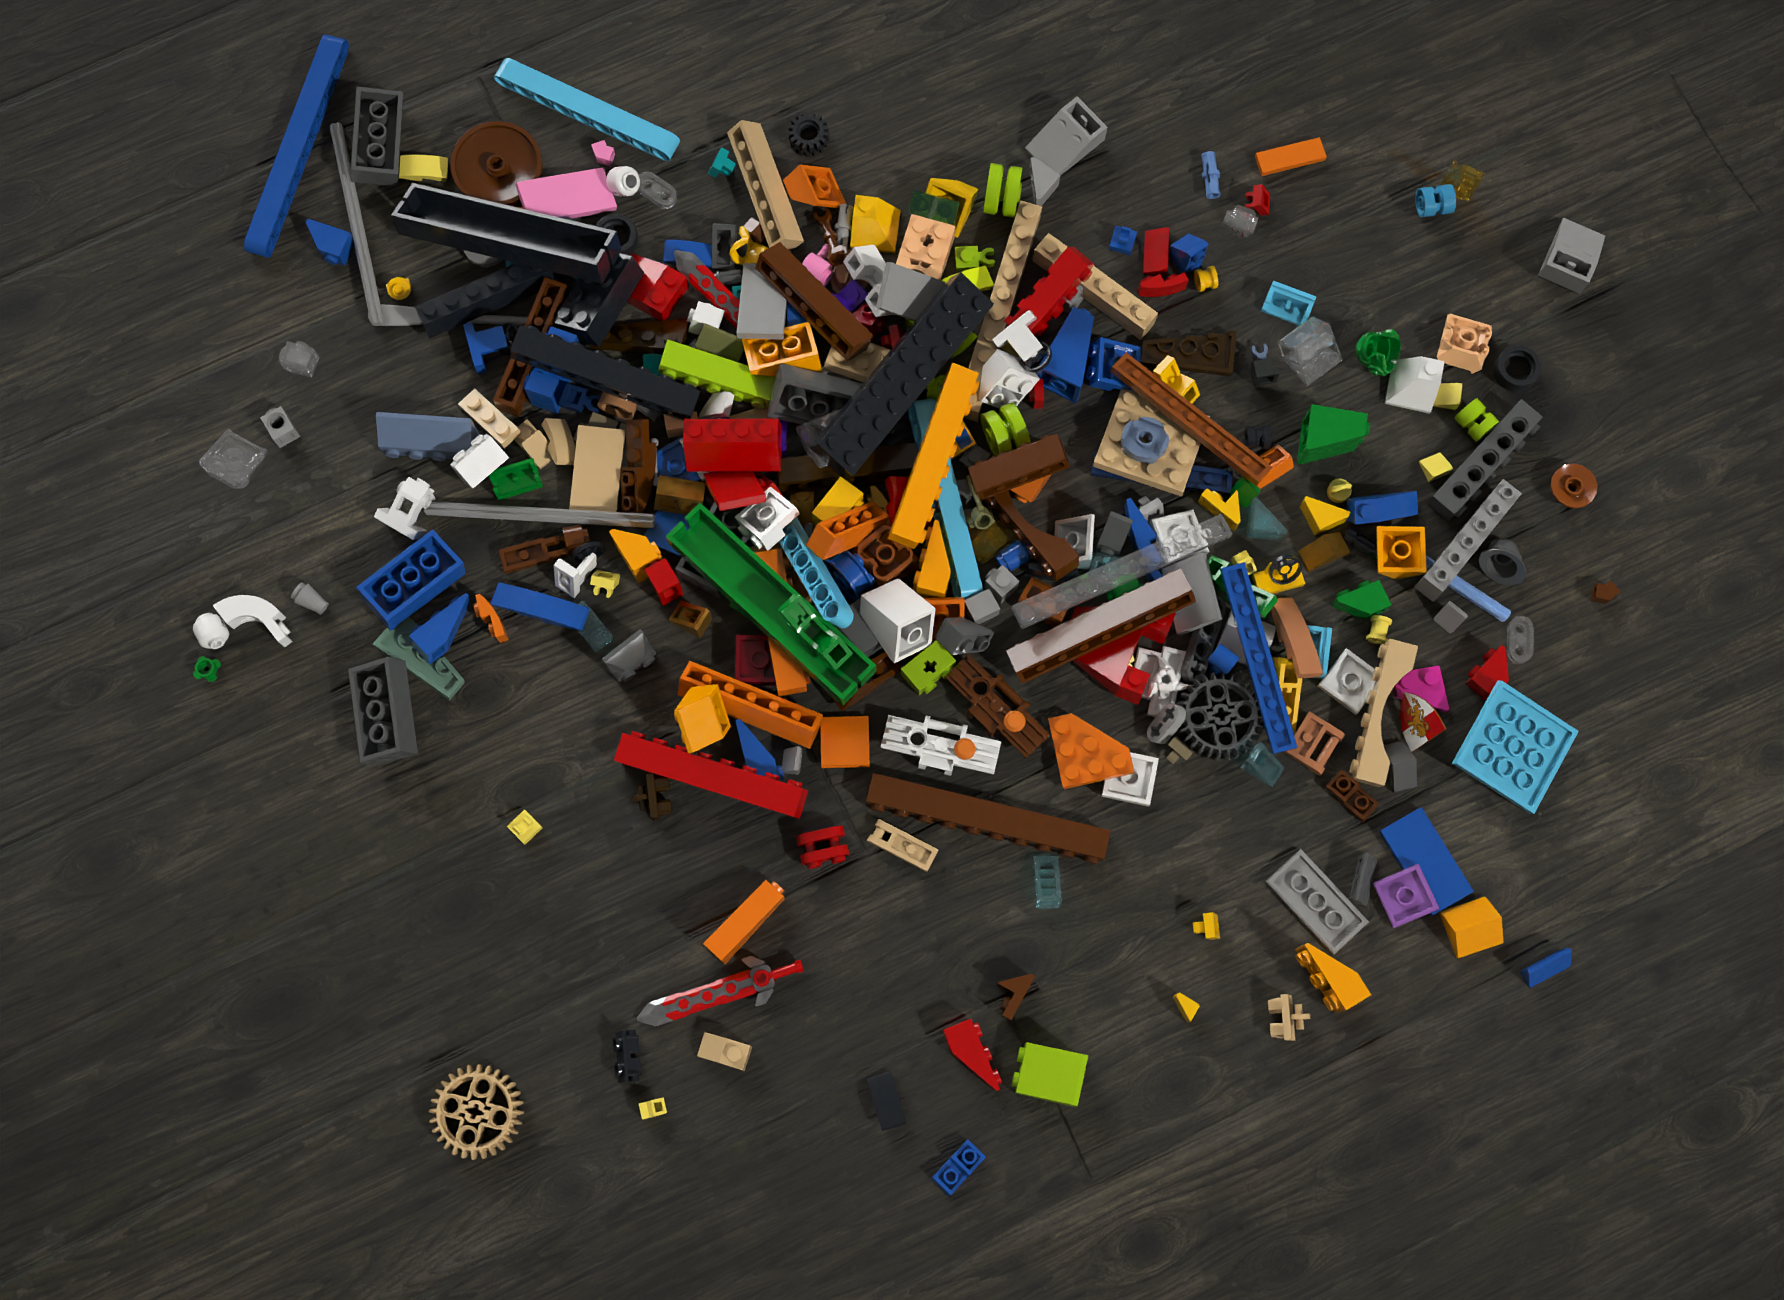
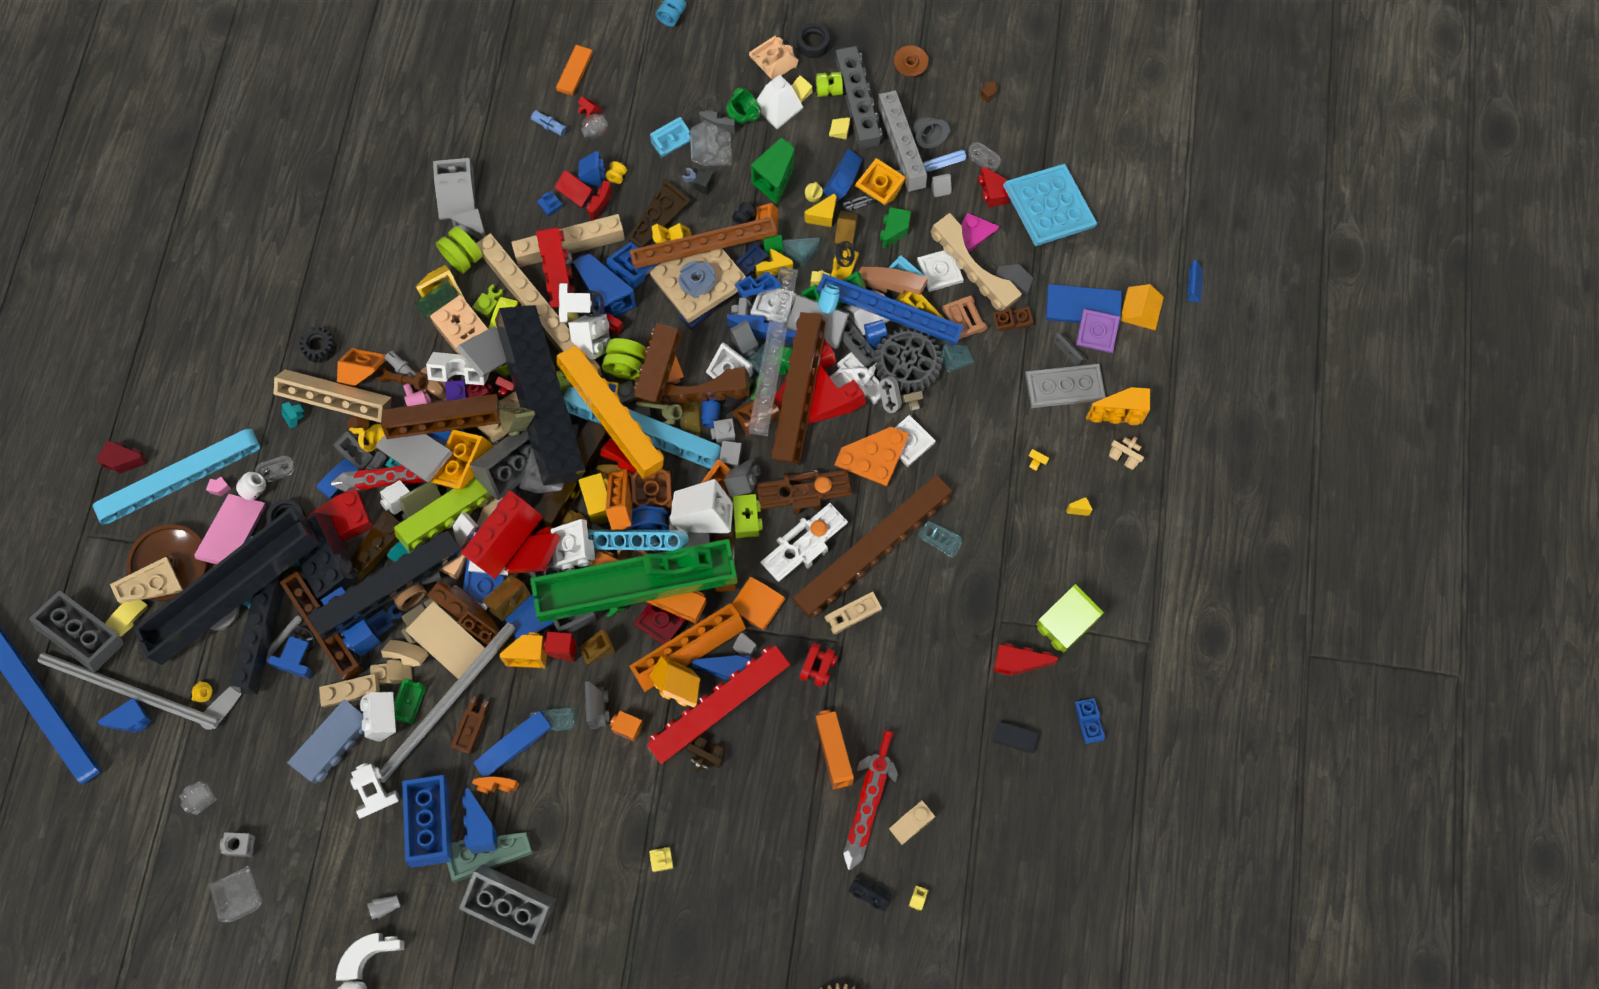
camera: 55 degrees left, 5 degrees down
white piece [554,541,605,598] -> none
reddish brown plate [563,524,590,554] -> none
light yellow tile [590,570,620,598] -> none
yellow slope [850,195,901,254] -> none
light orange slope [913,520,951,598] -> none
reddish brown slope [996,974,1035,1021] -> none
light yellow bush [1366,615,1392,644] -> none
shield [1400,692,1446,752] -> none
none -> dark red slope [96,441,148,474]
none -> tan wing [110,557,183,603]
none -> olive slope [499,405,535,436]
none -> orange brick [610,711,643,742]
none -> dark grey slope [699,110,735,134]
none -> blue slope [734,271,782,298]
none -> medium azure brick [817,284,840,314]

